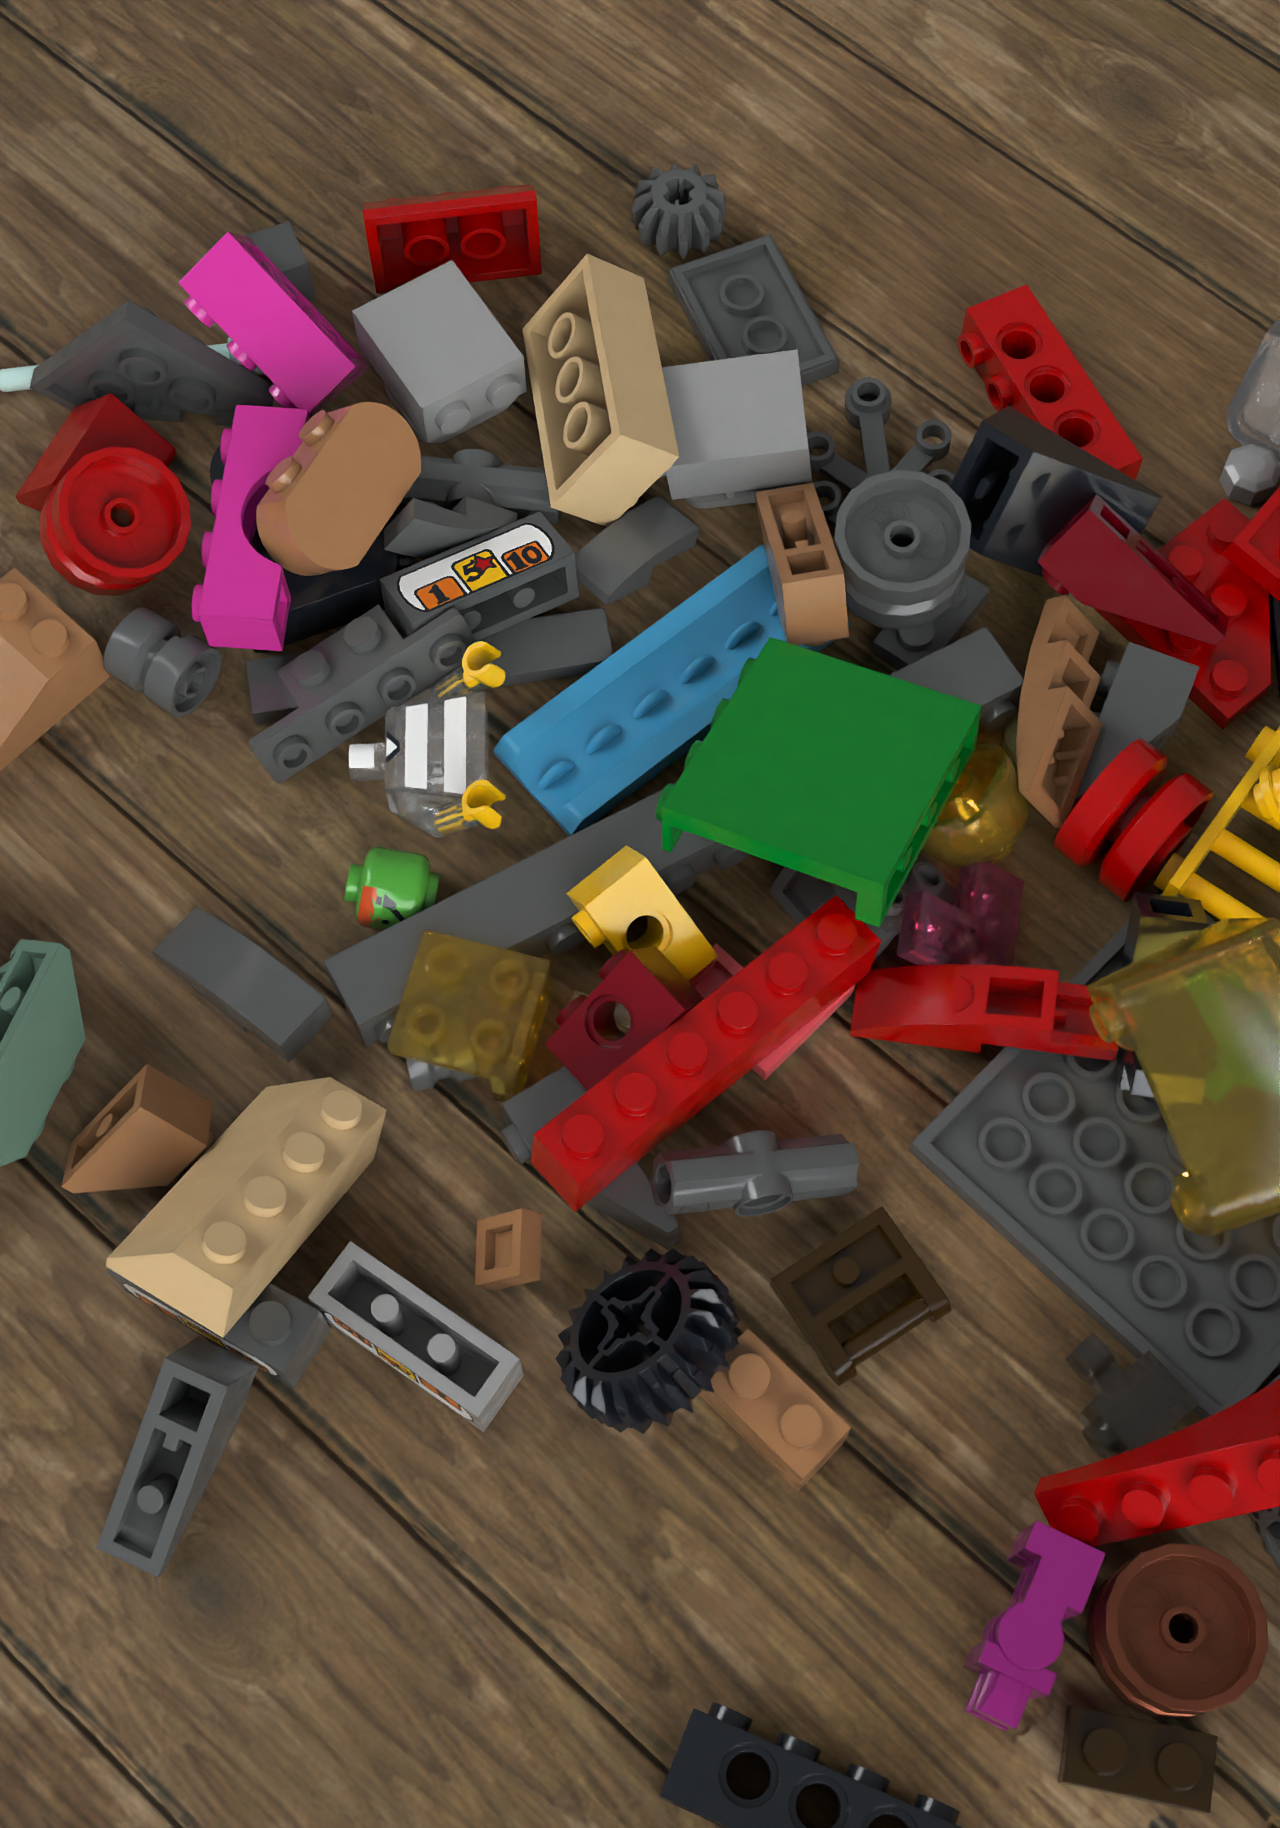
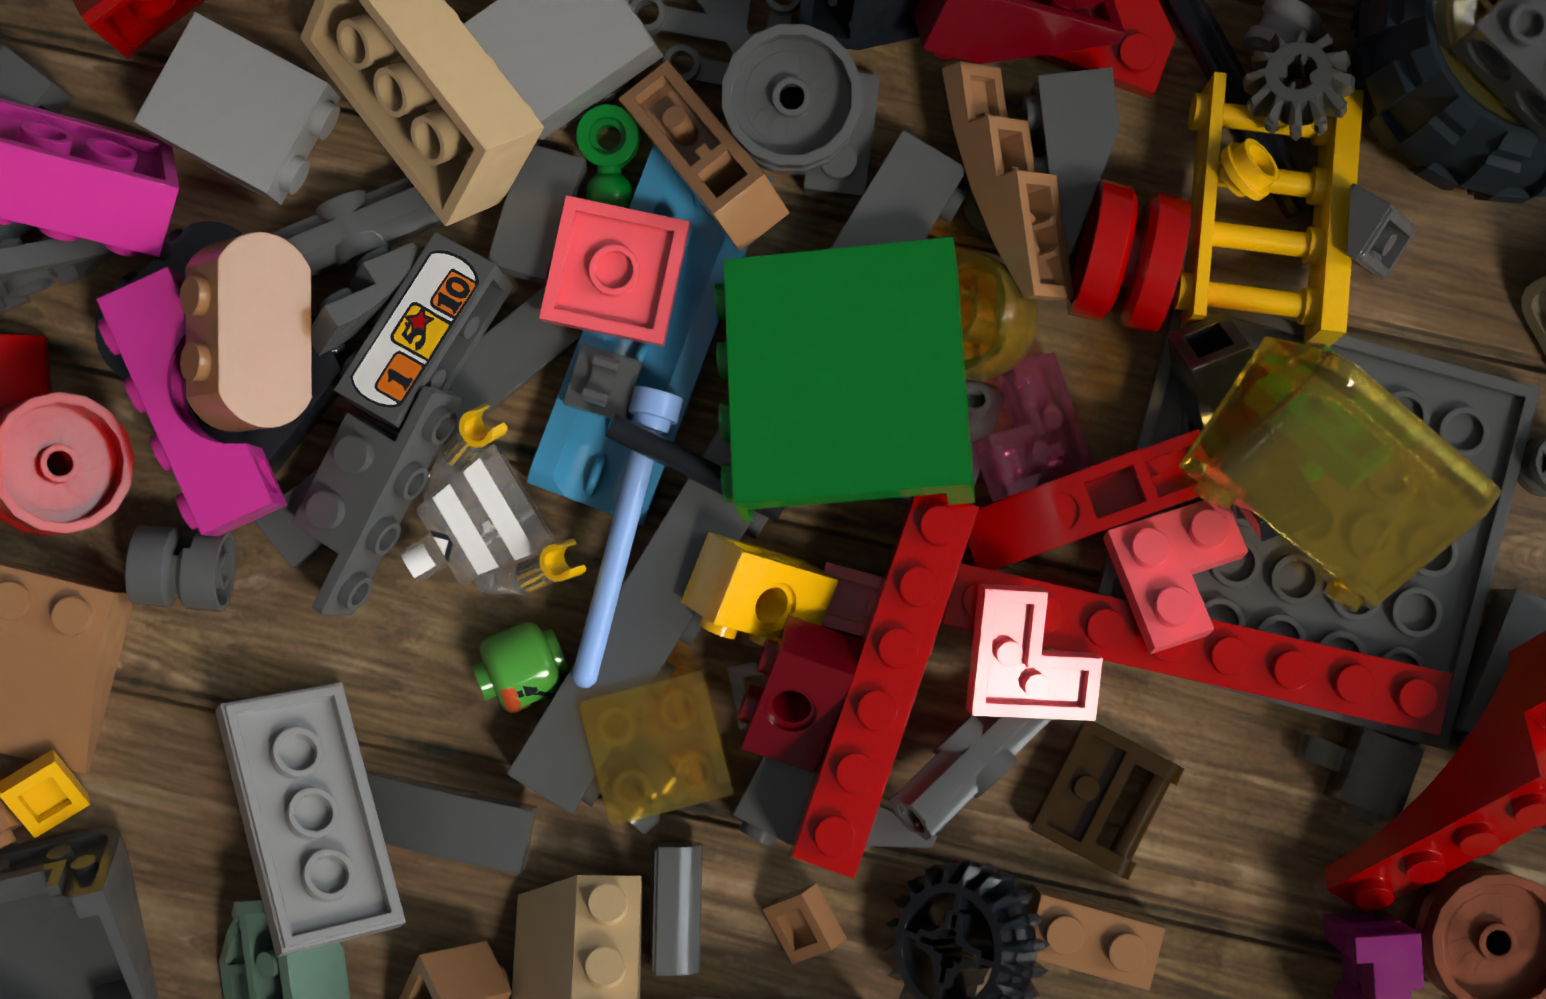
camera: 30 degrees left, 20 degrees up
none -> light grey tile [215,682,406,958]
none -> coral plate [539,195,690,347]
none -> dark grey tile [563,343,643,420]
none -> light blue piece [572,386,683,688]
none -> green plate [576,104,640,208]
none -> black bar [605,414,784,522]
none -> dark grey brick [648,840,703,976]
none -> red plate [941,563,1453,736]
none -> plate [965,584,1103,721]
none -> coral plate [1103,494,1248,655]

